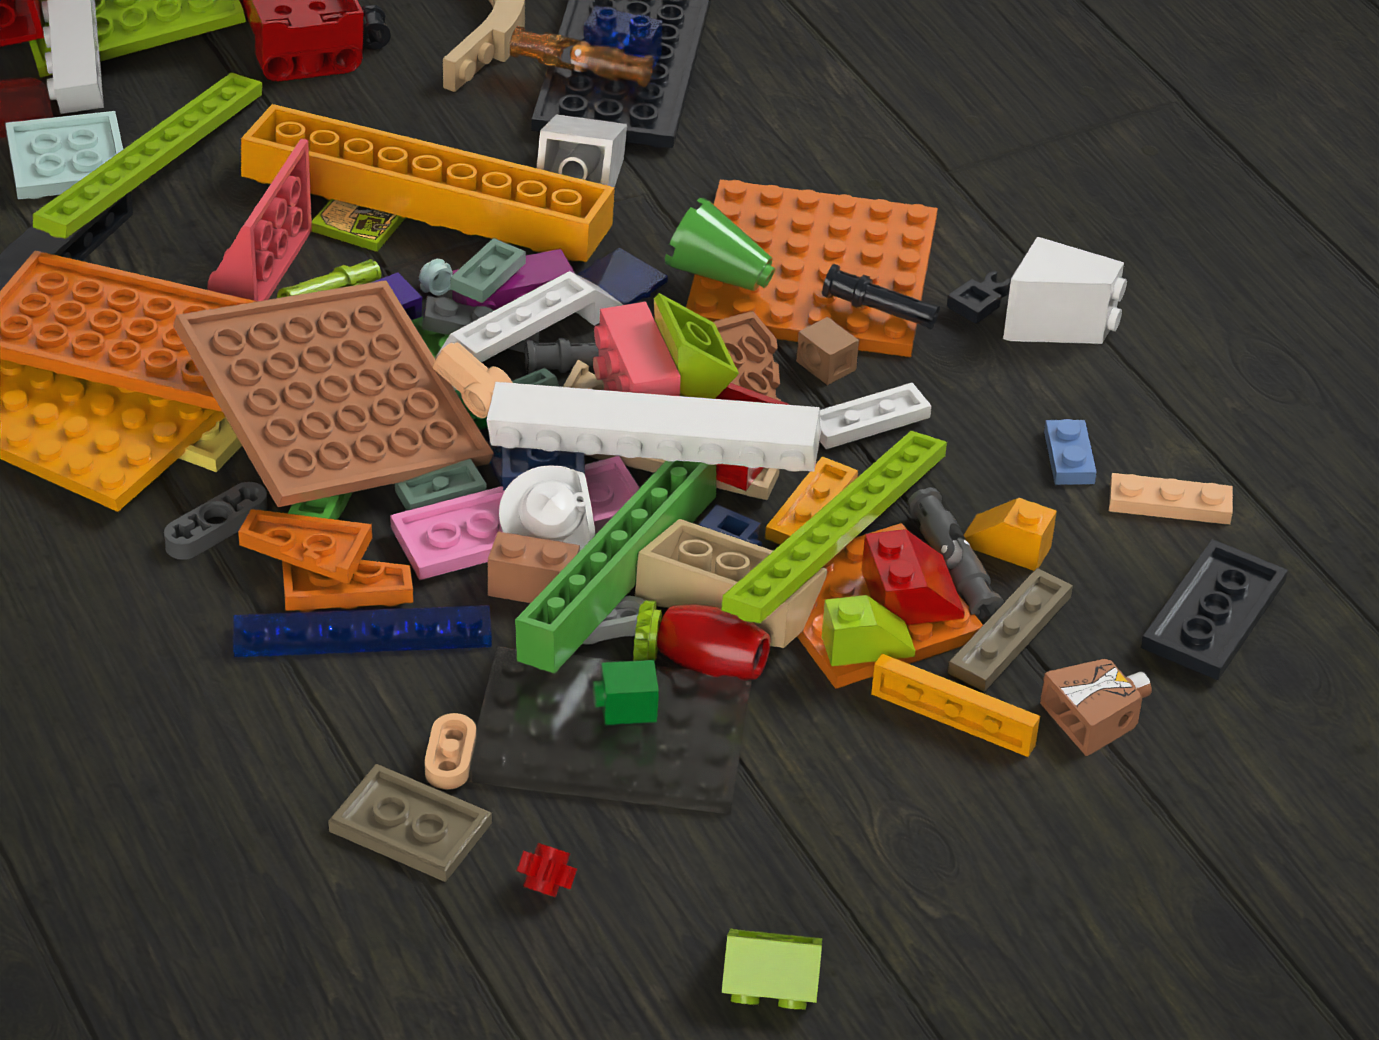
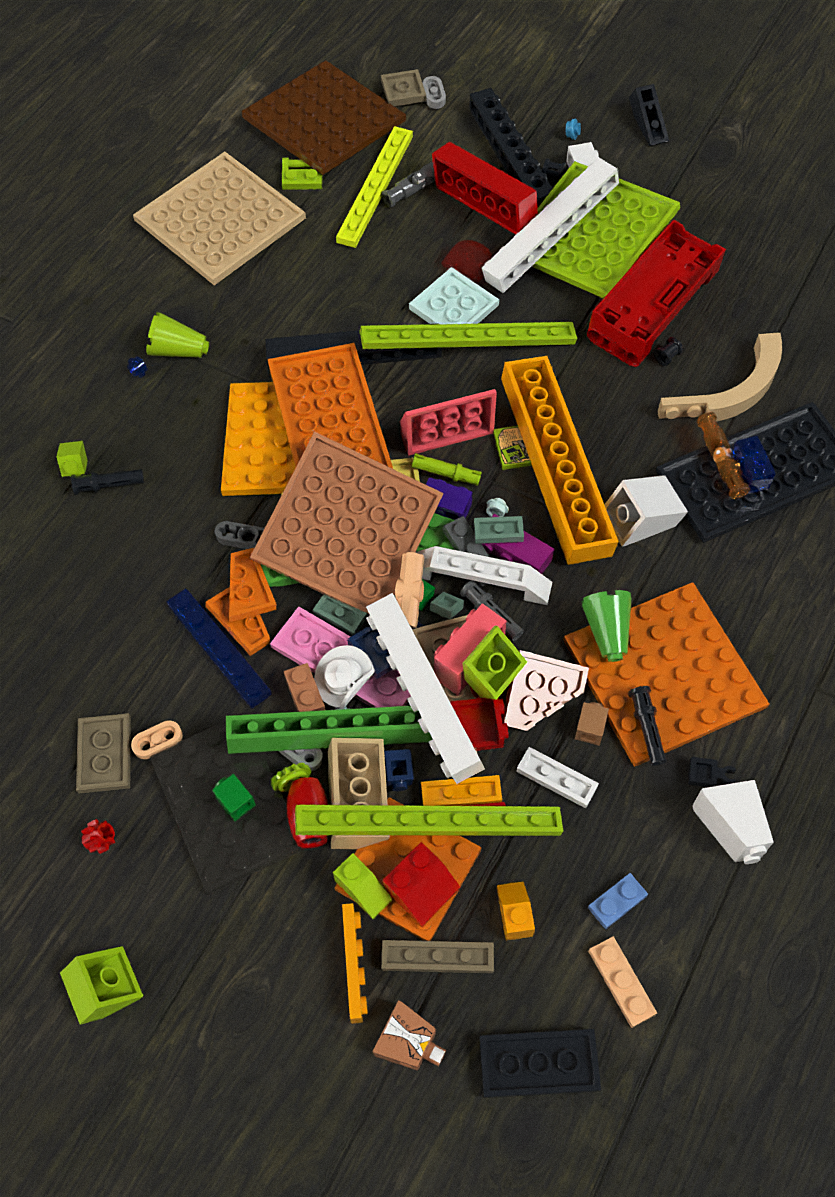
camera: 60 degrees right, 20 degrees up
clear blue piece [577,248,668,305] -> none
dark grey piece [907,487,1004,624] -> none

